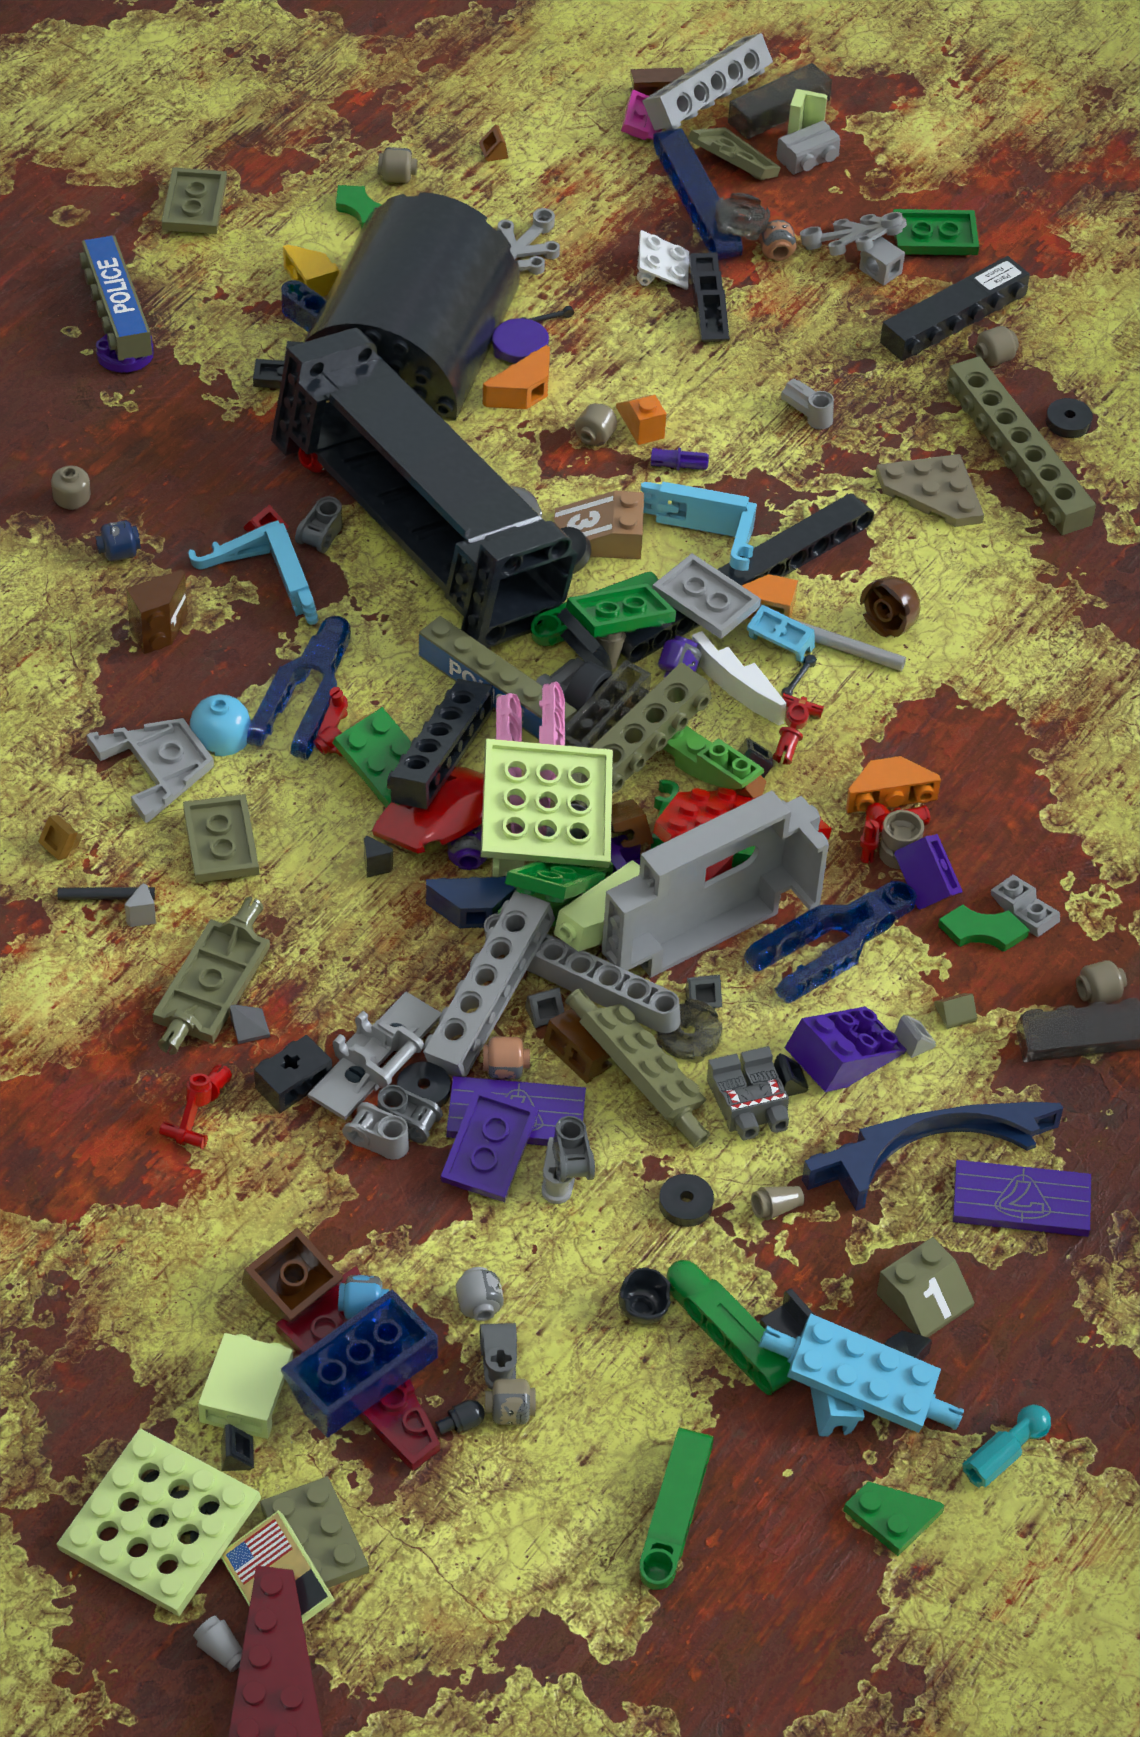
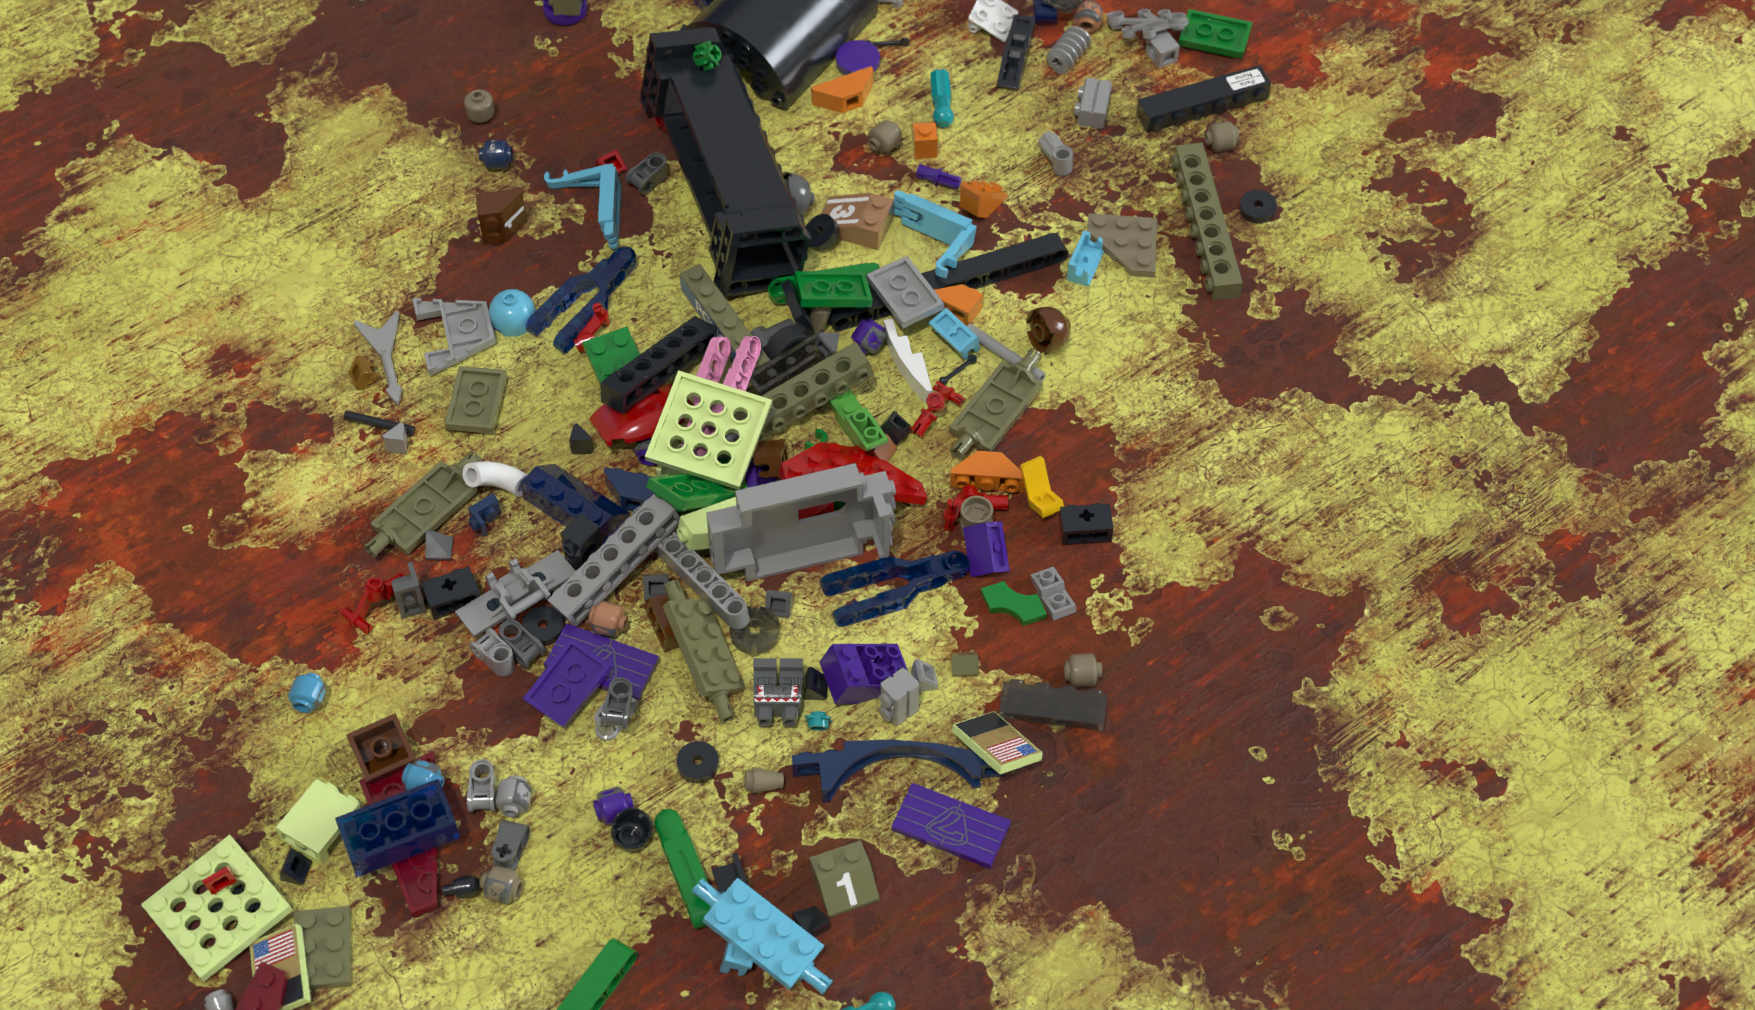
camera: 20 degrees right, 5 degrees up
none -> red slope [202,866,237,895]
none -> dark azure head [288,673,327,713]
none -> light grey piece [354,311,402,405]
none -> dark grey panel [392,562,426,619]
none -> white cylinder [462,461,532,497]
none -> dark blue bracket [467,493,501,537]
none -> light grey piece [467,759,497,813]
none -> clear blue slope [520,464,631,544]
none -> black brick [560,514,603,569]
none -> dark purple head [593,786,634,825]
none -> green gear [693,41,721,71]
none -> teal plate [805,711,832,731]
none -> dark grey slope [815,332,840,358]
none -> light grey brick [879,668,919,726]
none -> teal piece [930,69,954,128]
none -> olive plate [949,348,1043,459]
none -> tile [952,711,1043,774]
none -> orange slope [960,179,1009,218]
none -> yellow bracket [1020,456,1064,518]
none -> light grey piece [1046,26,1091,74]
none -> black brick [1059,503,1114,545]
none -> medium azure hinge [1067,231,1104,287]
none -> light grey brick [1074,78,1112,129]

